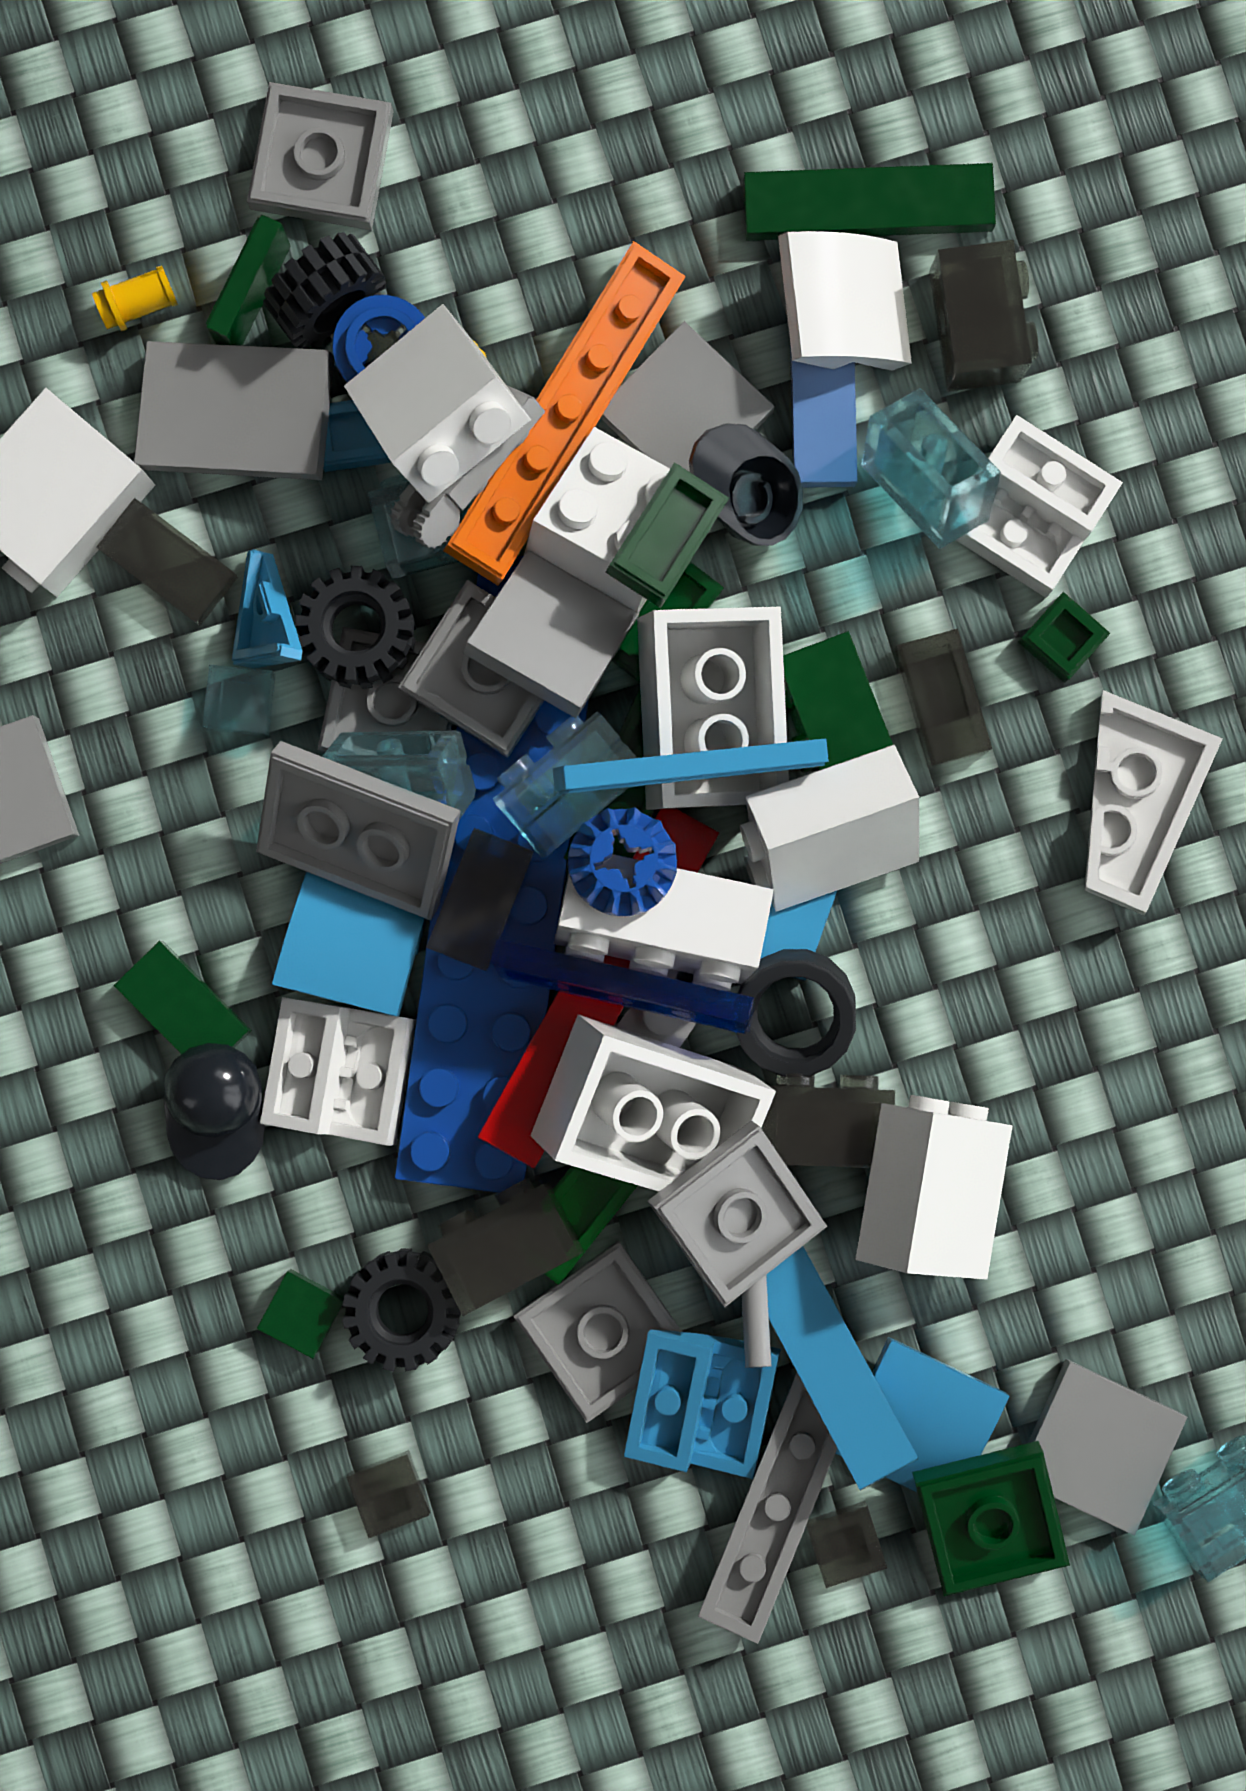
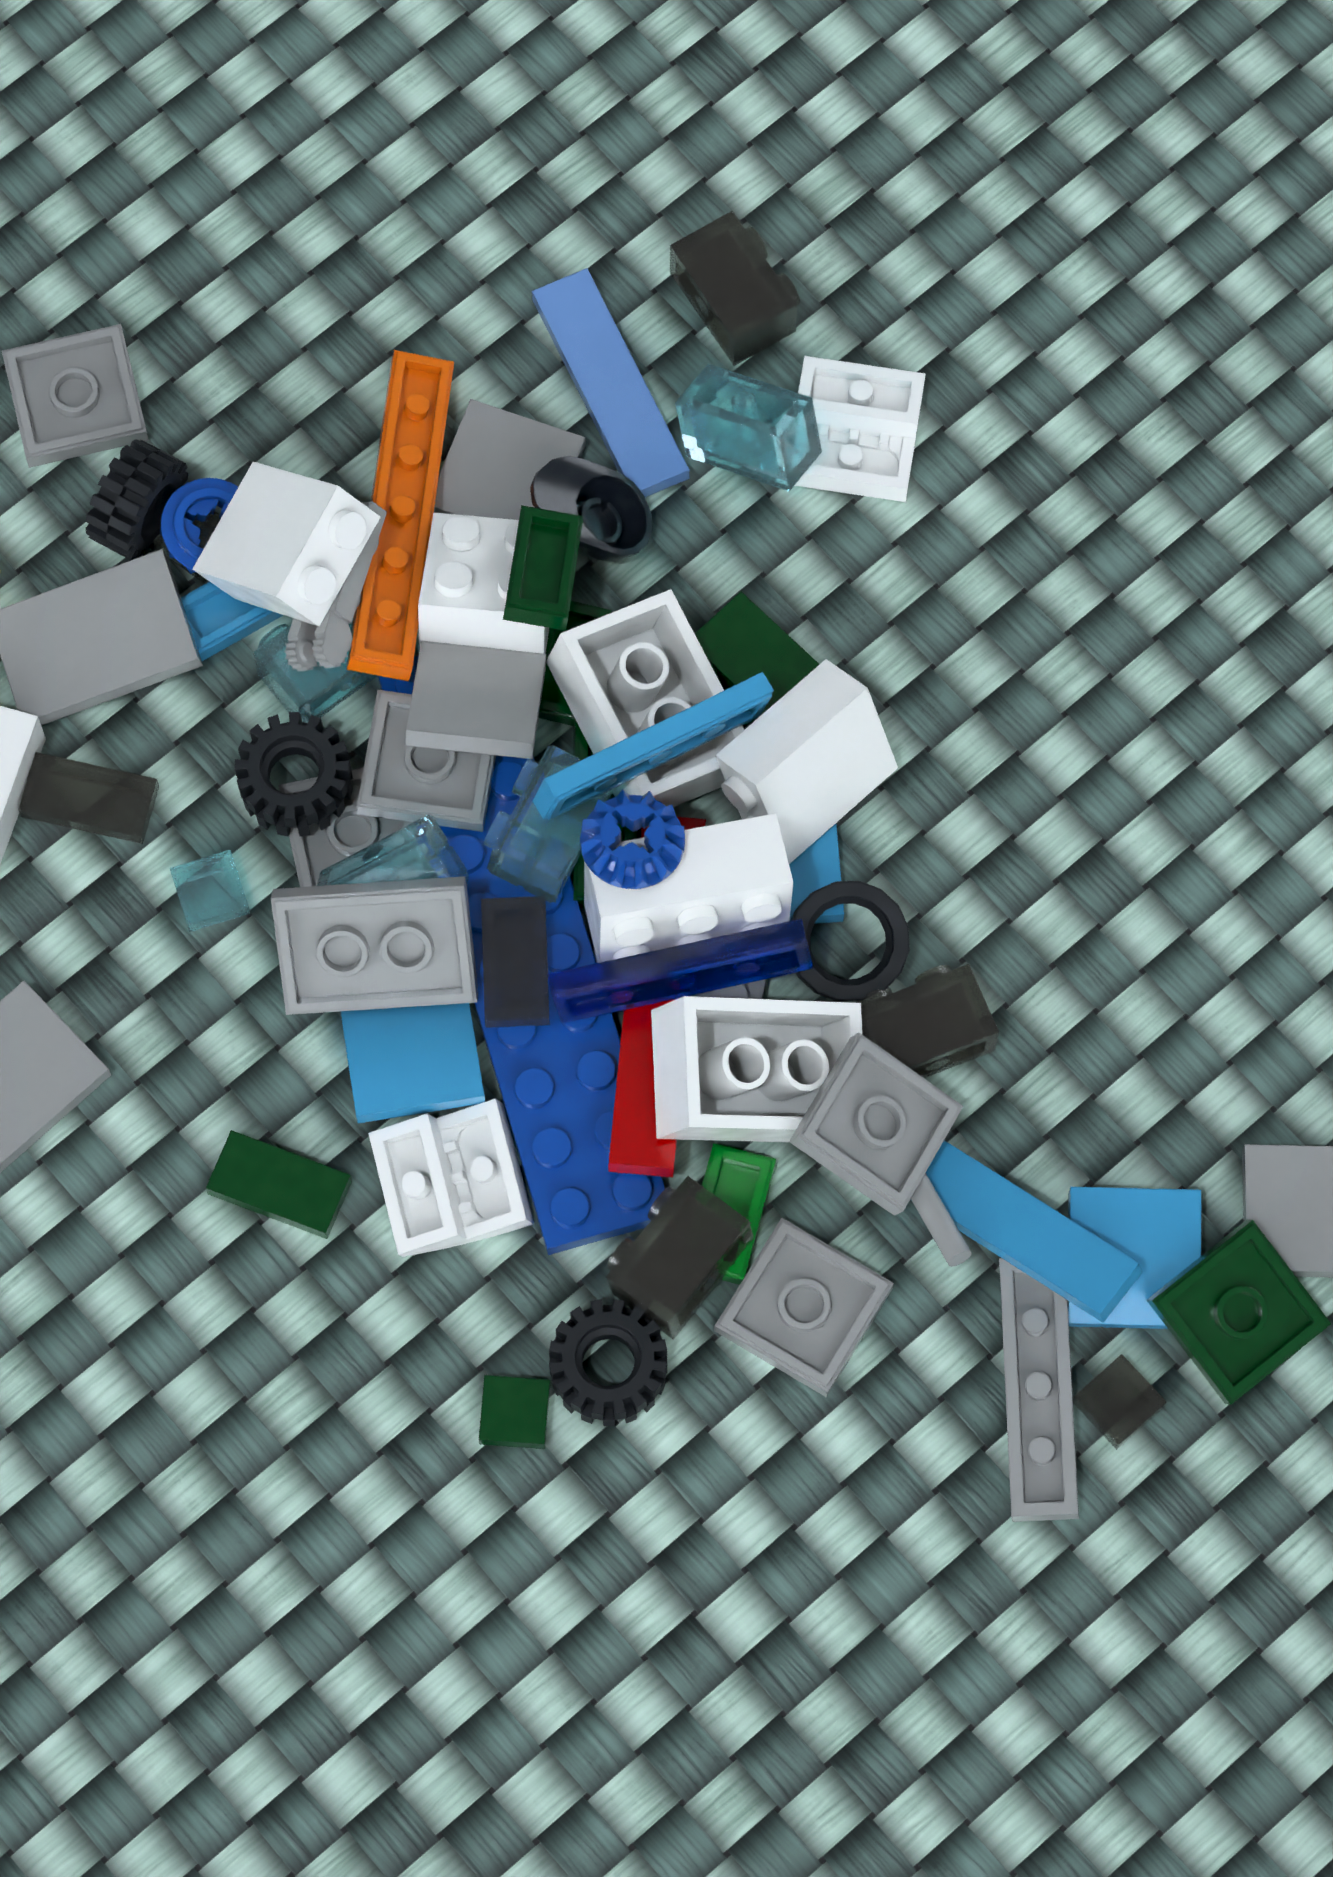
camera: 20 degrees left, 15 degrees down
black cap [163,1043,265,1180] -> none
dark green tile [206,214,291,346] -> none
dark azure tile [232,549,302,669] -> none
clear smoke tile [346,1450,431,1539] -> none
dark azure slope [624,1330,781,1479] -> none
dark green tile [743,163,996,241] -> none
white slope [778,231,912,371] -> none
white brick [856,1095,1012,1279] -> none
clear smoke tile [894,628,992,768] -> none
dark green tile [1018,592,1110,683] -> none
white wing [1085,690,1223,915] -> none

